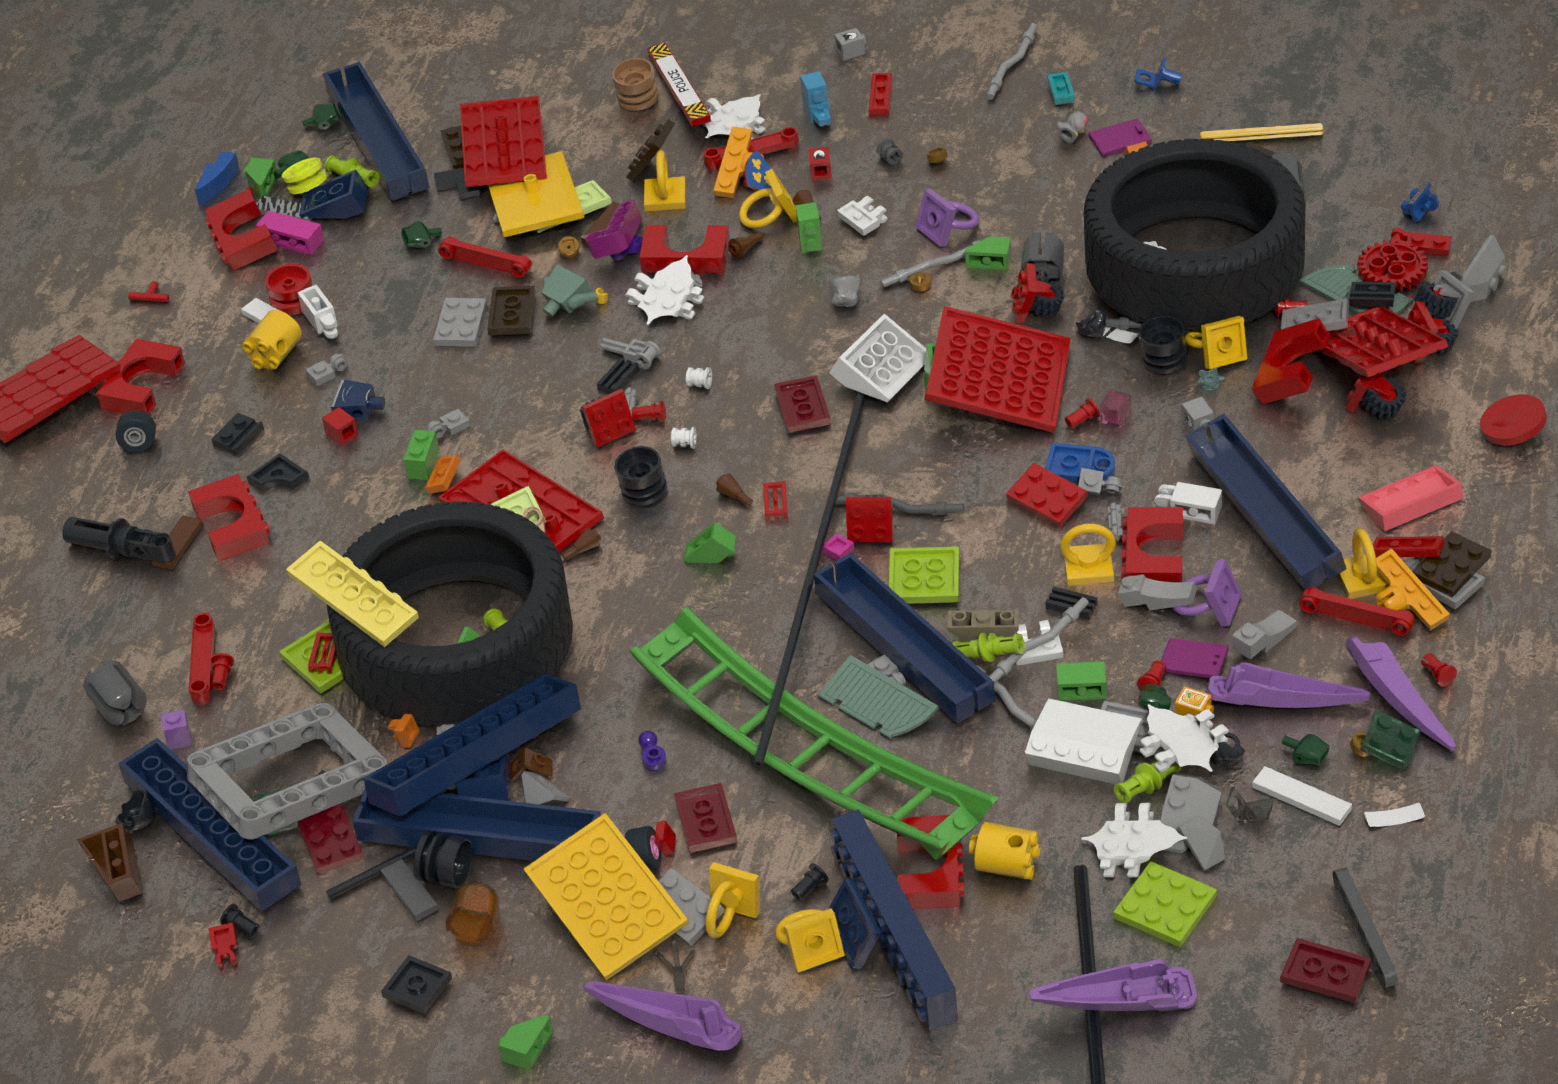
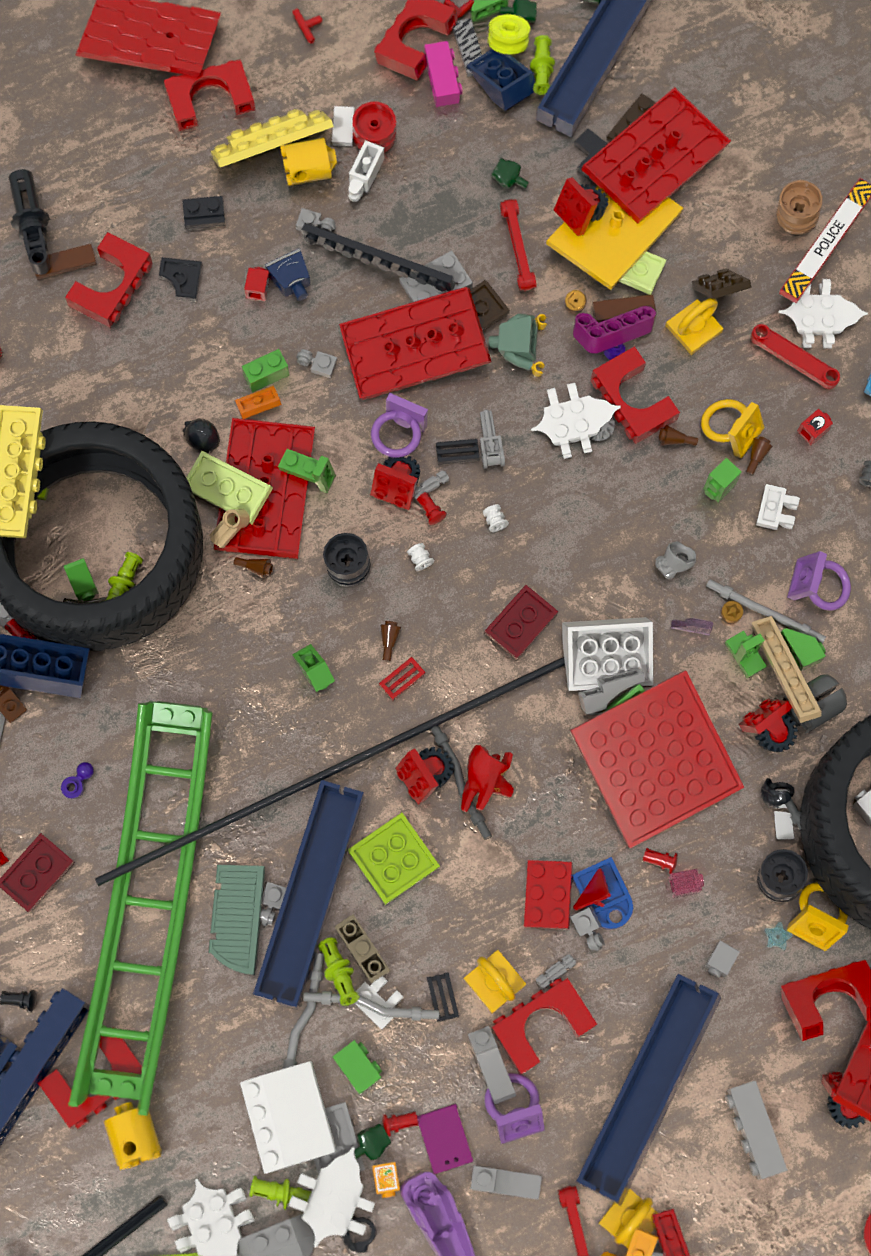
camera: 45 degrees right, 30 degrees up
black wheel [115,410,156,453] -> none
light orange plate [713,126,764,198] -> none
blue shield [743,150,772,191] -> none
dark pink tile [822,533,854,560] -> none
white hinge [1154,482,1222,525] -> none
coral slope [1358,465,1463,531] -> none
none -> light yellow plate [210,109,334,167]
none -> bright green bracket [278,449,336,493]
none -> black plate [301,223,455,292]
none -> red piece [339,286,492,400]
none -> medium lavender tile [371,393,428,458]
none -> red piece [461,745,514,812]
none -> red plate [553,177,609,236]
none -> red piece [573,868,611,910]
none -> light grey slope [578,668,645,715]
none -> clear purple tile [670,618,713,635]
none -> bright green bracket [725,631,767,679]
none -> light grey brick [725,1080,788,1180]
none -> tan plate [752,616,821,723]

